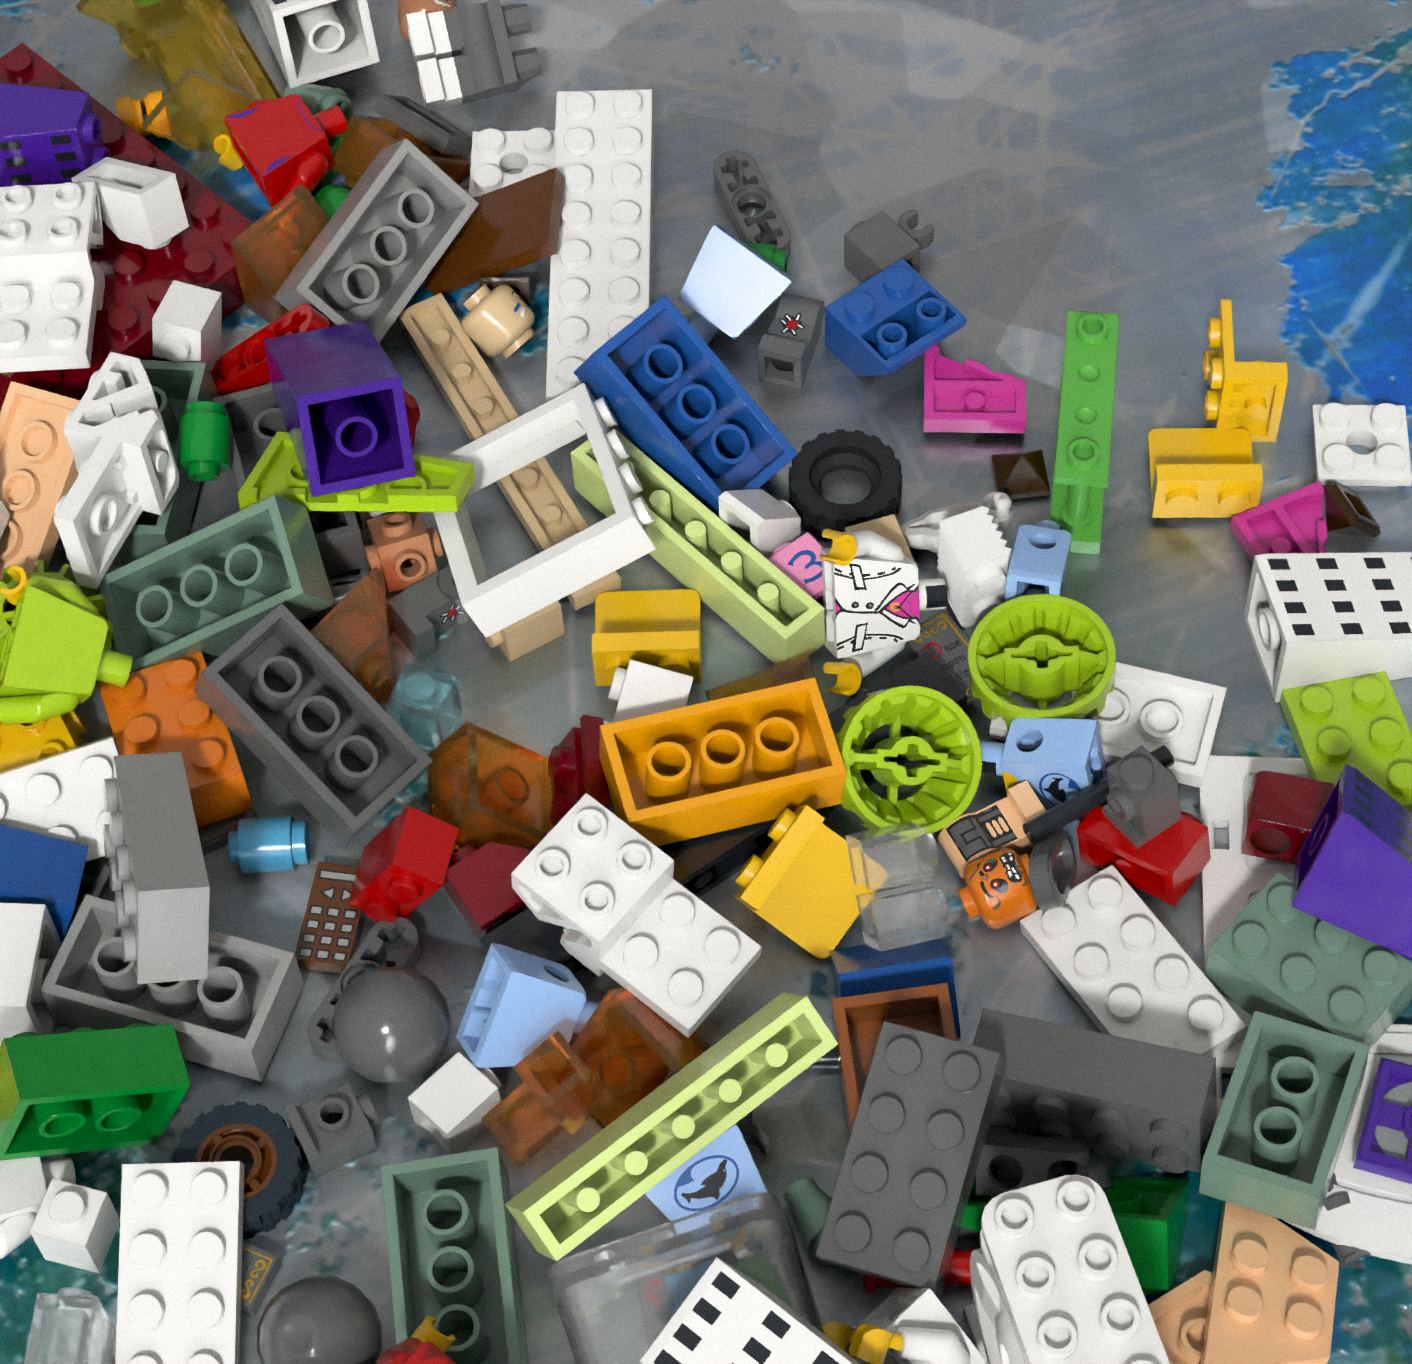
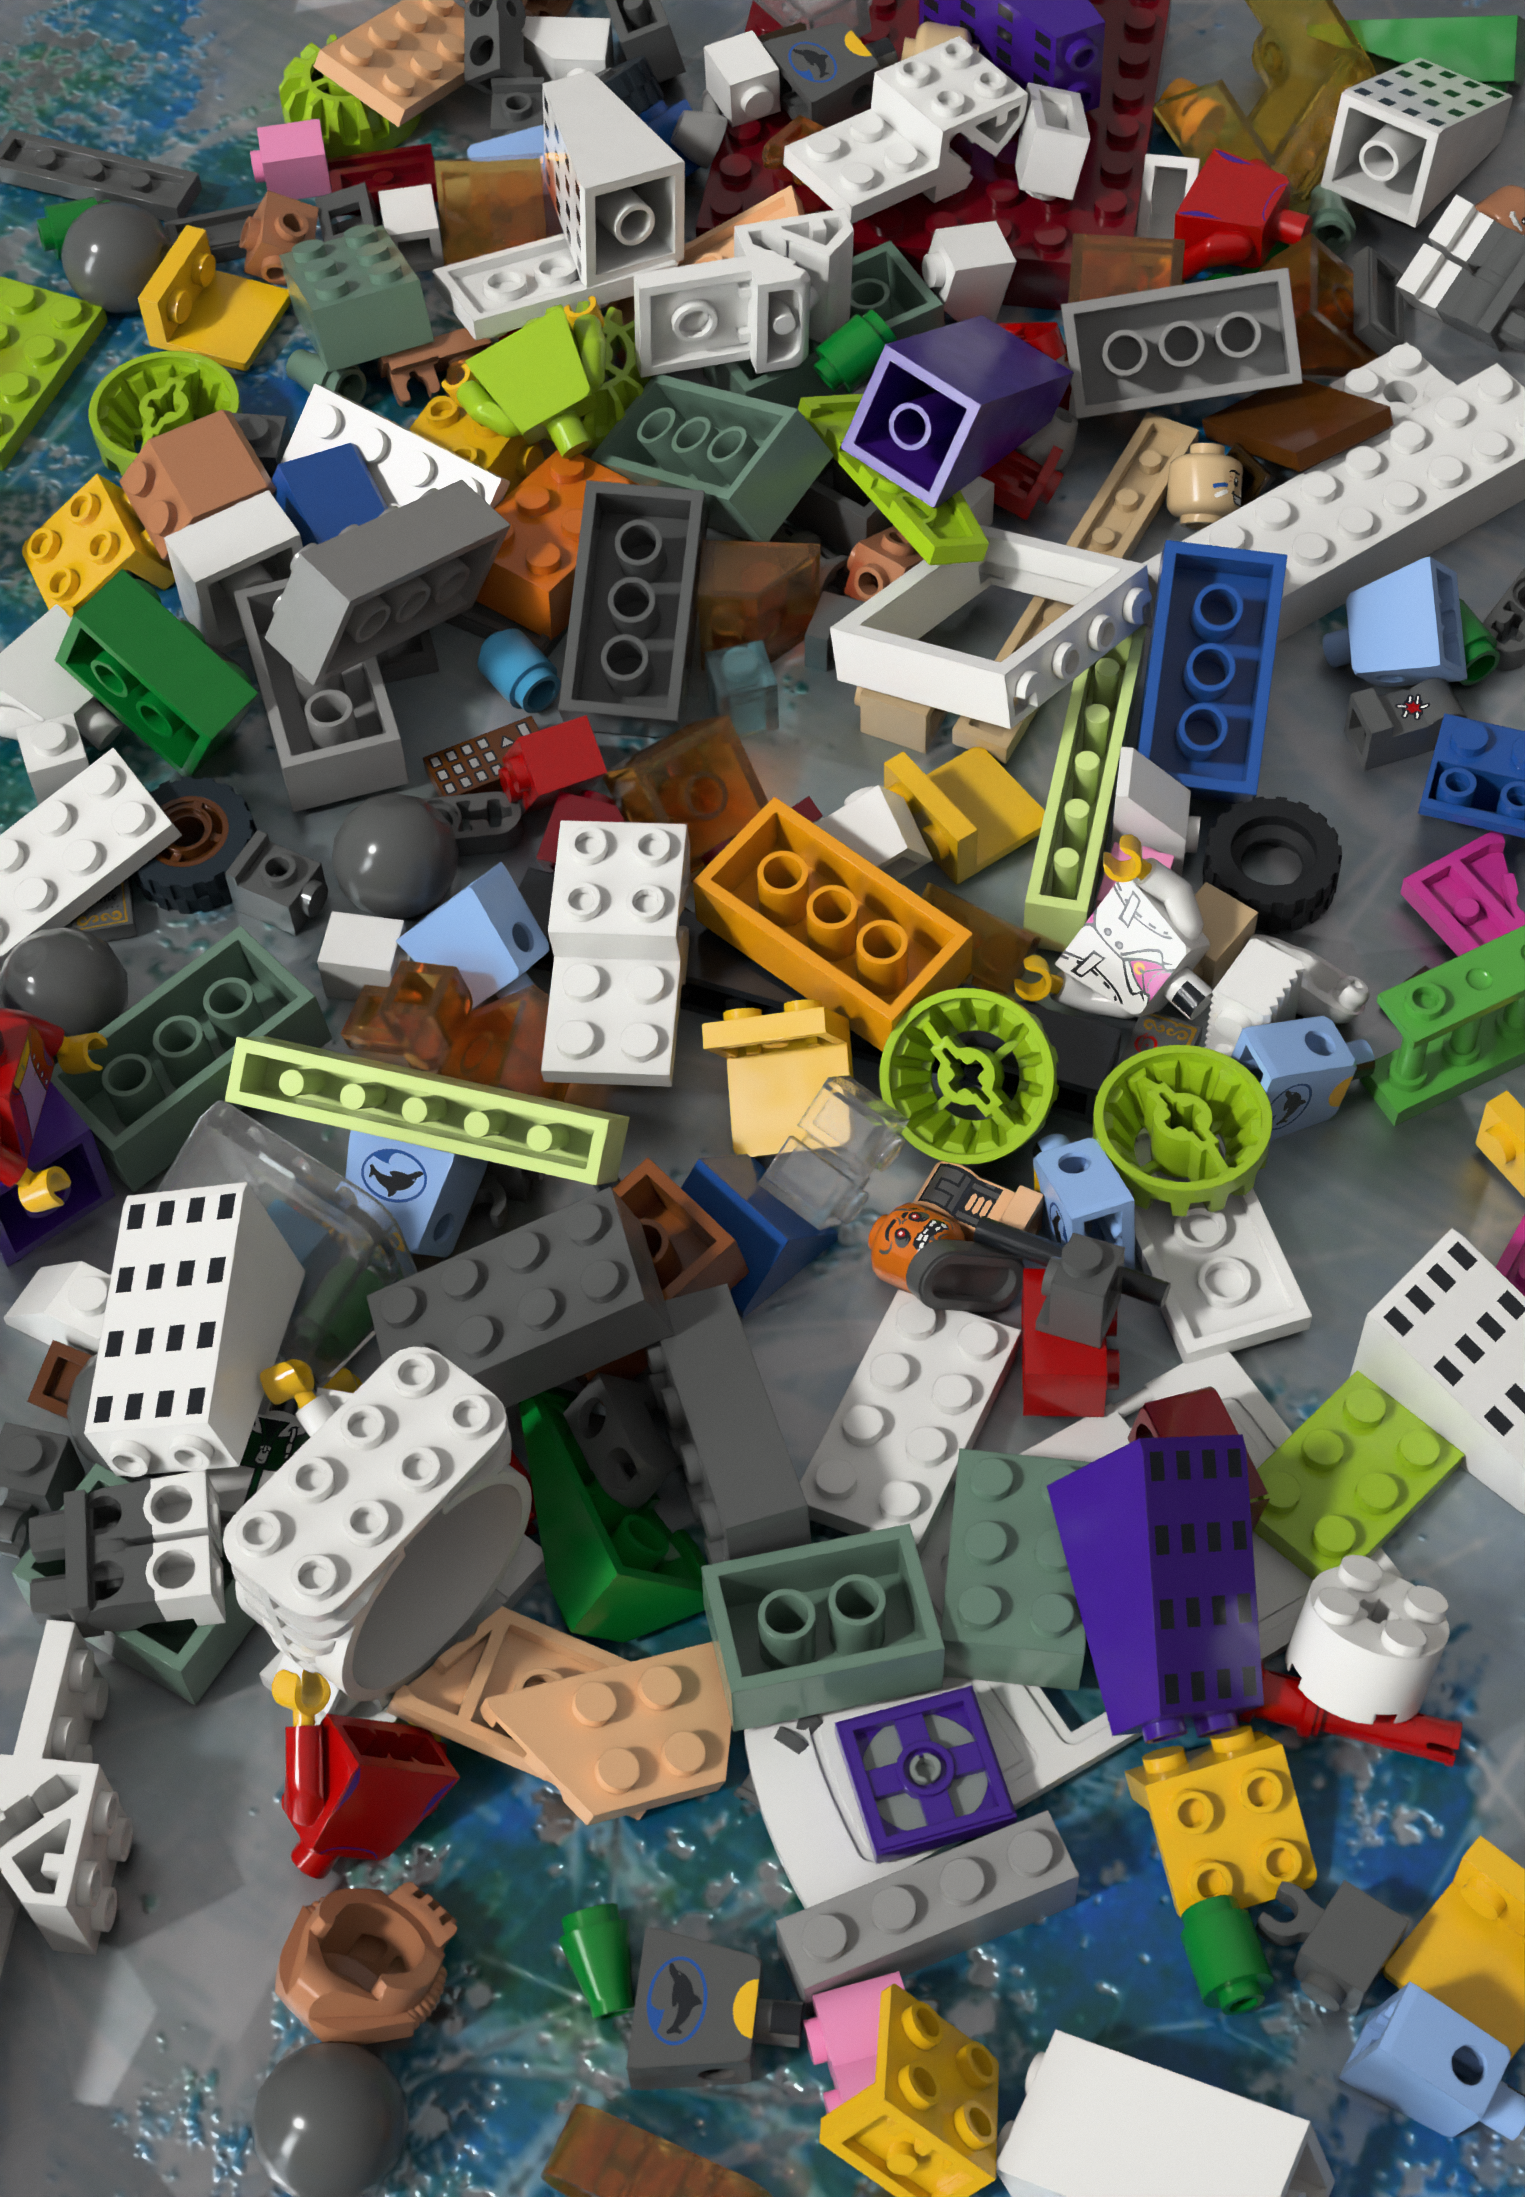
camera: 55 degrees right, 0 degrees up
none -> white slope [1133,154,1201,267]

